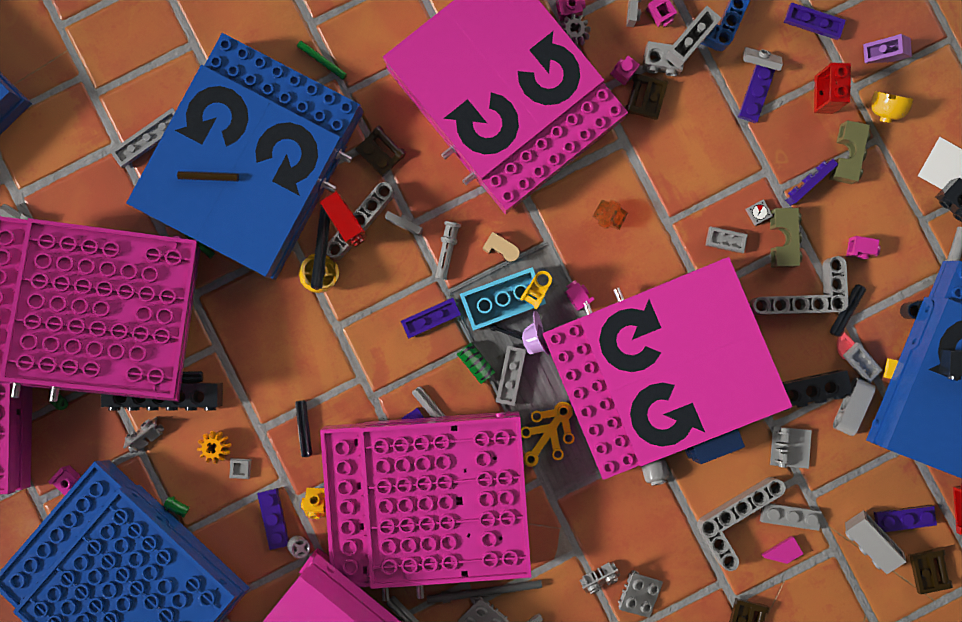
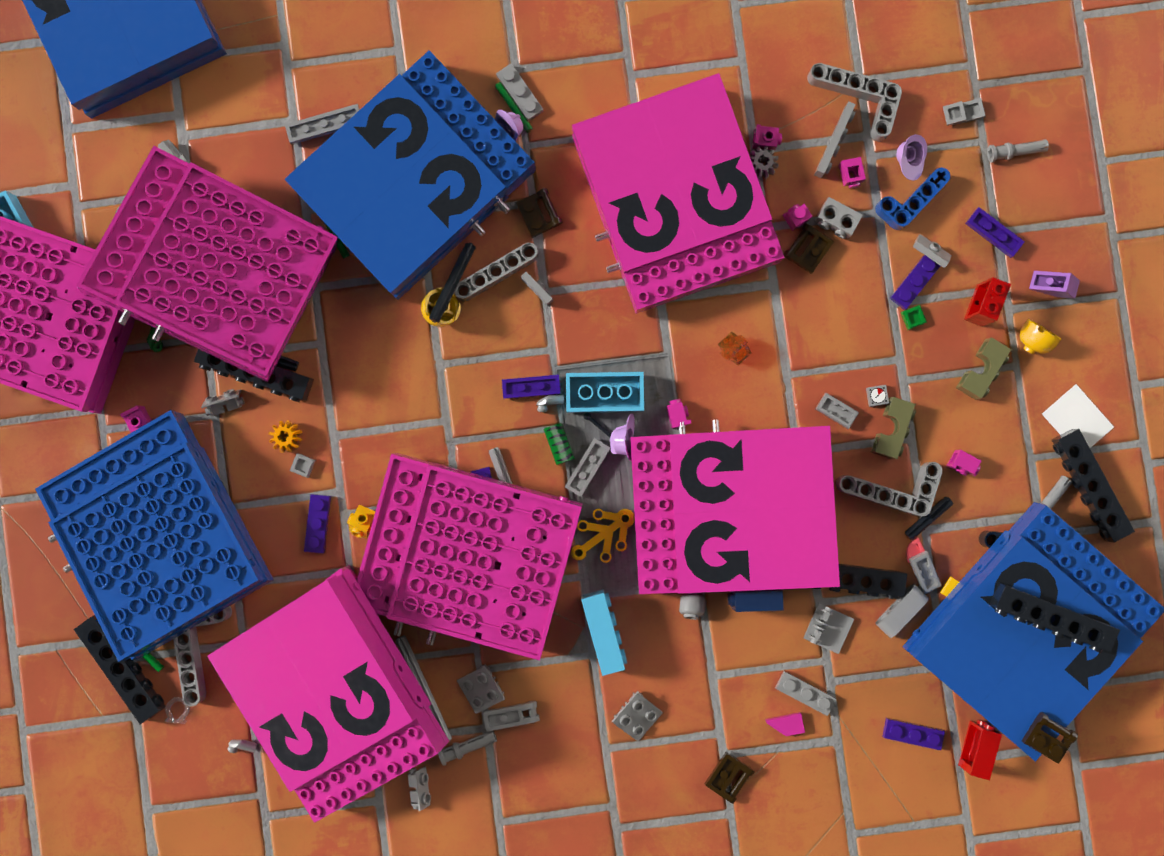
camera: 25 degrees right, 0 degrees up
green pin [163,496,190,518] -> none
dark brown bar [177,171,239,182] -> none
light grey wheel [287,536,310,558] -> none
black axle [295,400,312,457] -> none
red window [320,191,367,247] -> none
dark grey bar [427,580,542,604] -> none
light grey pin [435,221,461,280] -> none
tan leg [483,232,519,263] -> none
yellow piece [520,271,552,310] -> none
light grey hinge [580,562,620,594] -> none
light grey brick [664,6,722,69] -> none
light grey beam [697,477,786,571] -> none
dark purple plate [785,159,838,206] -> none
light grey brick [845,510,906,574] -> none
dark brown plate [909,548,953,595] -> none
none -> lavender piece [495,109,523,142]
none -> light grey plate [496,63,544,122]
none -> light grey arm [536,395,564,412]
none -> medium azure brick [581,589,627,676]
none -> green tile [900,305,927,330]

